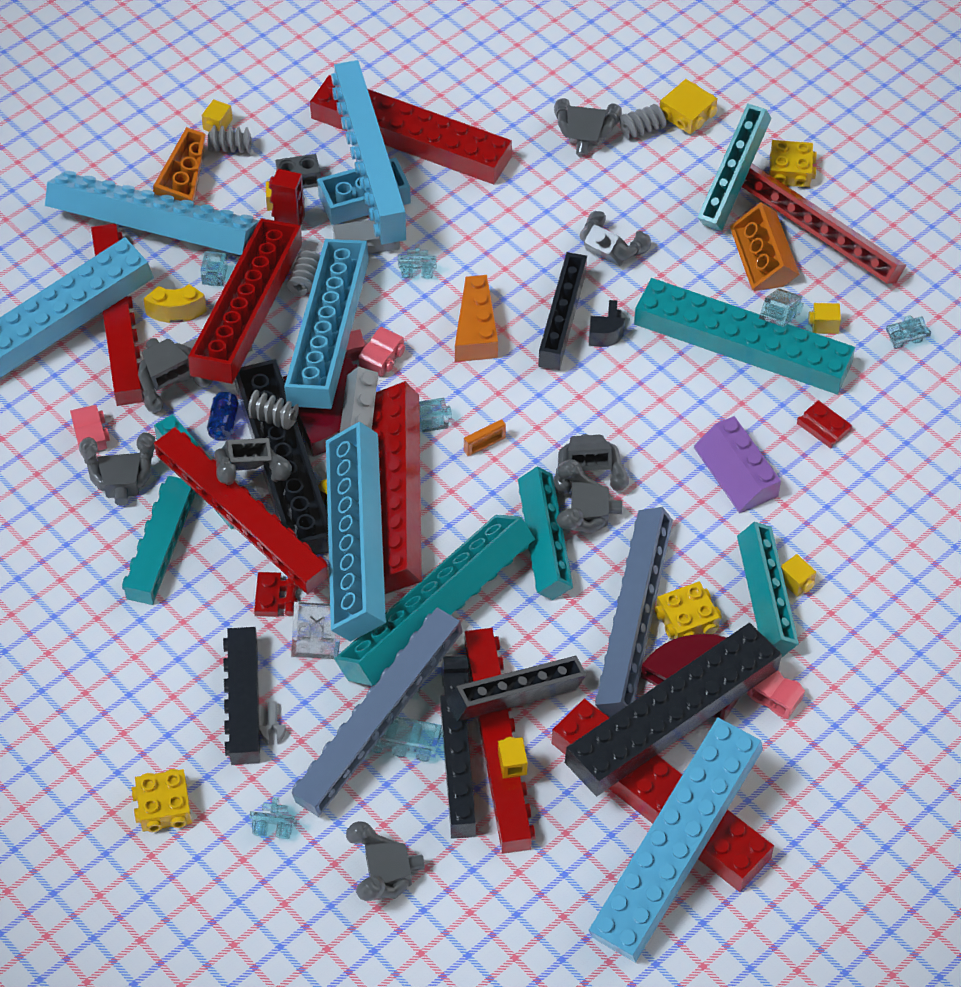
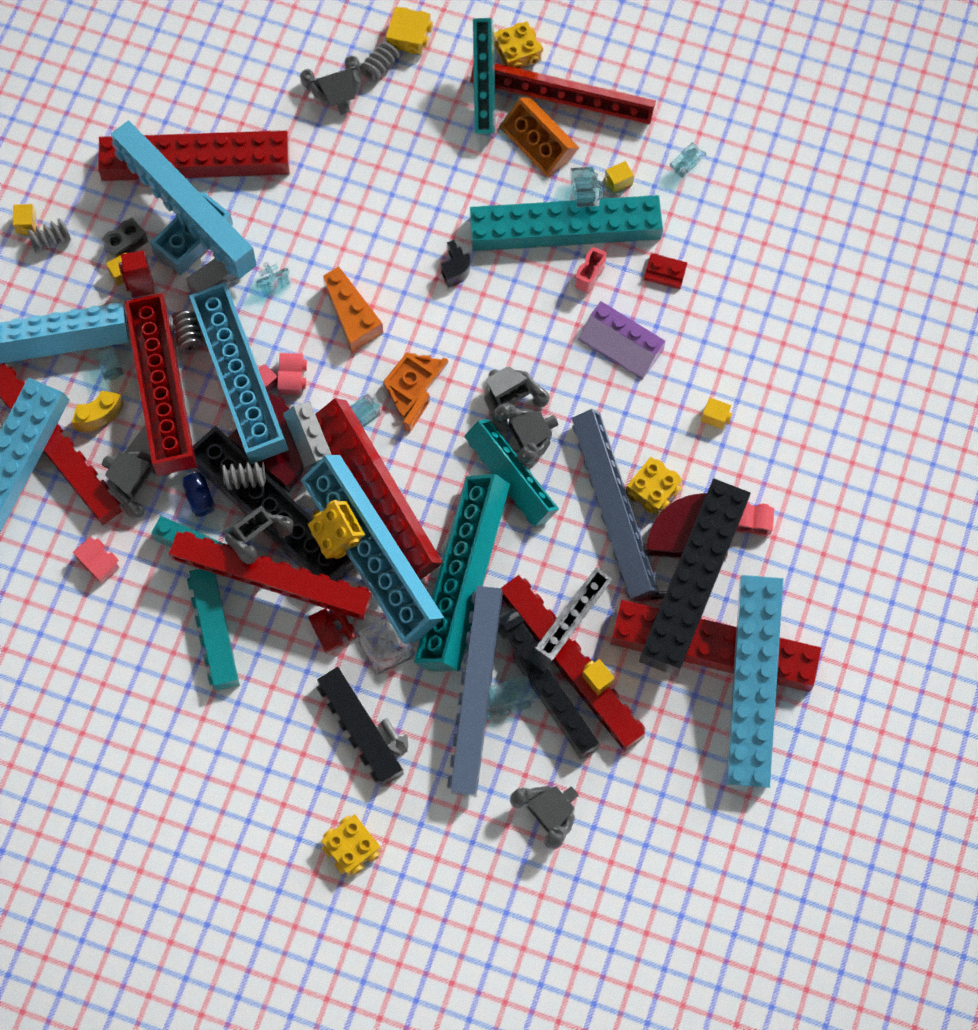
camera: 30 degrees left, 15 degrees up
dark grey torso [79,432,156,506] -> none
orange wedge [153,127,205,202] -> none
clear light blue hips [249,797,297,839] -> none
black brick [538,252,587,371] -> none
dark grey torso [580,211,651,266] -> none
teal brick [737,522,799,658] -> none
none -> yellow brick [308,500,365,559]
none -> orange wing [383,352,448,419]
none -> coral brick [575,247,606,293]

